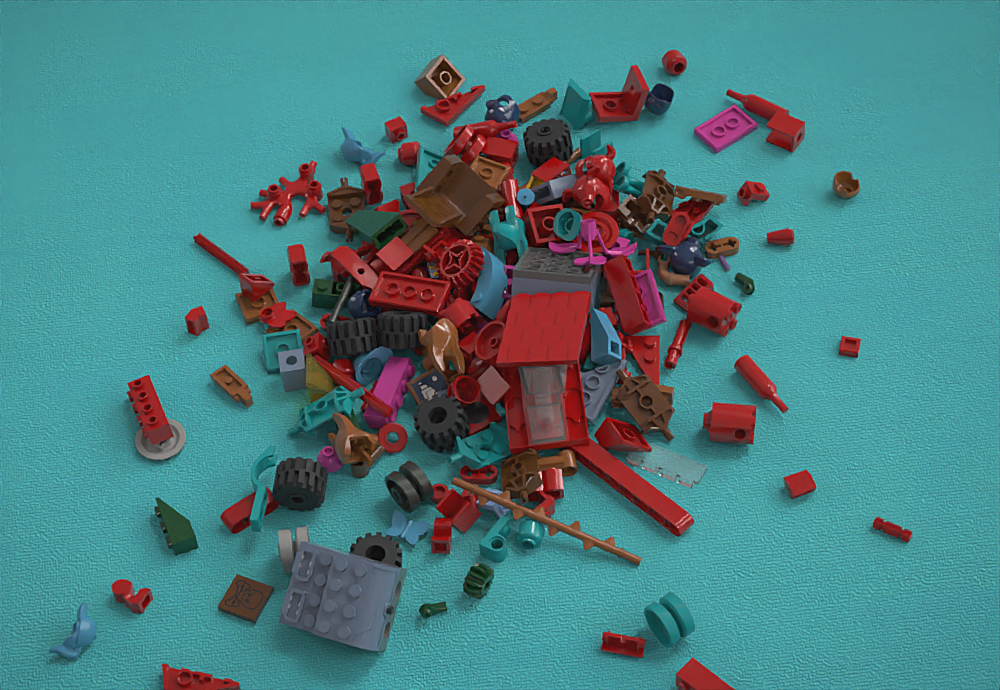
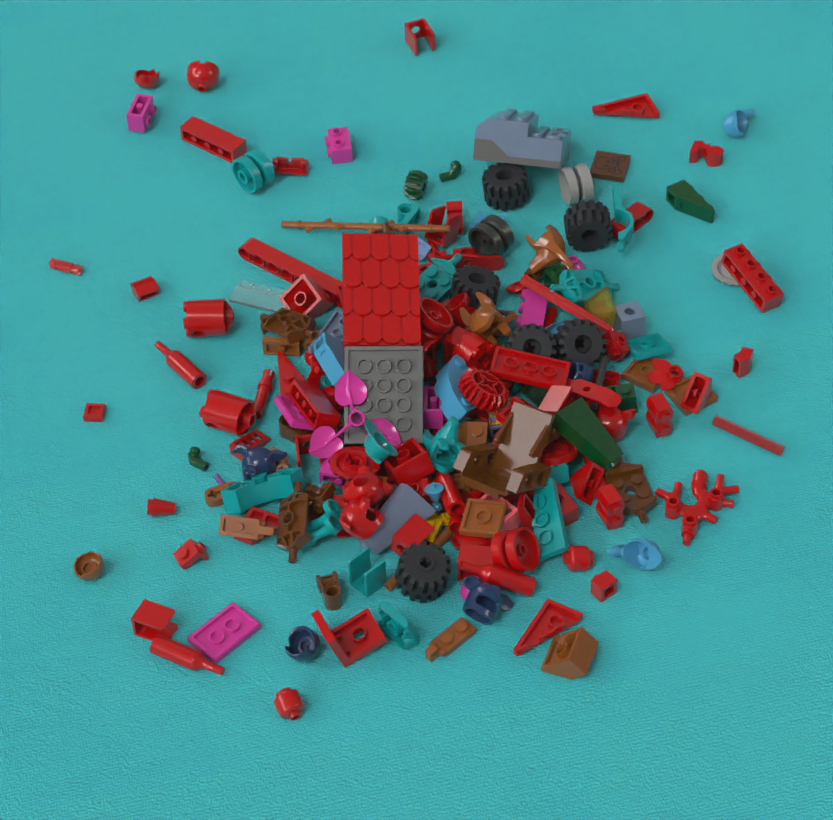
camera: 170 degrees right, 5 degrees down
dark orange hinge [210,364,254,408] -> none
red bracket [662,211,694,247] -> none
none -> reddish brown piece [316,571,343,611]
none -> dark pink brick [325,127,353,164]
none -> red piece [432,248,504,271]

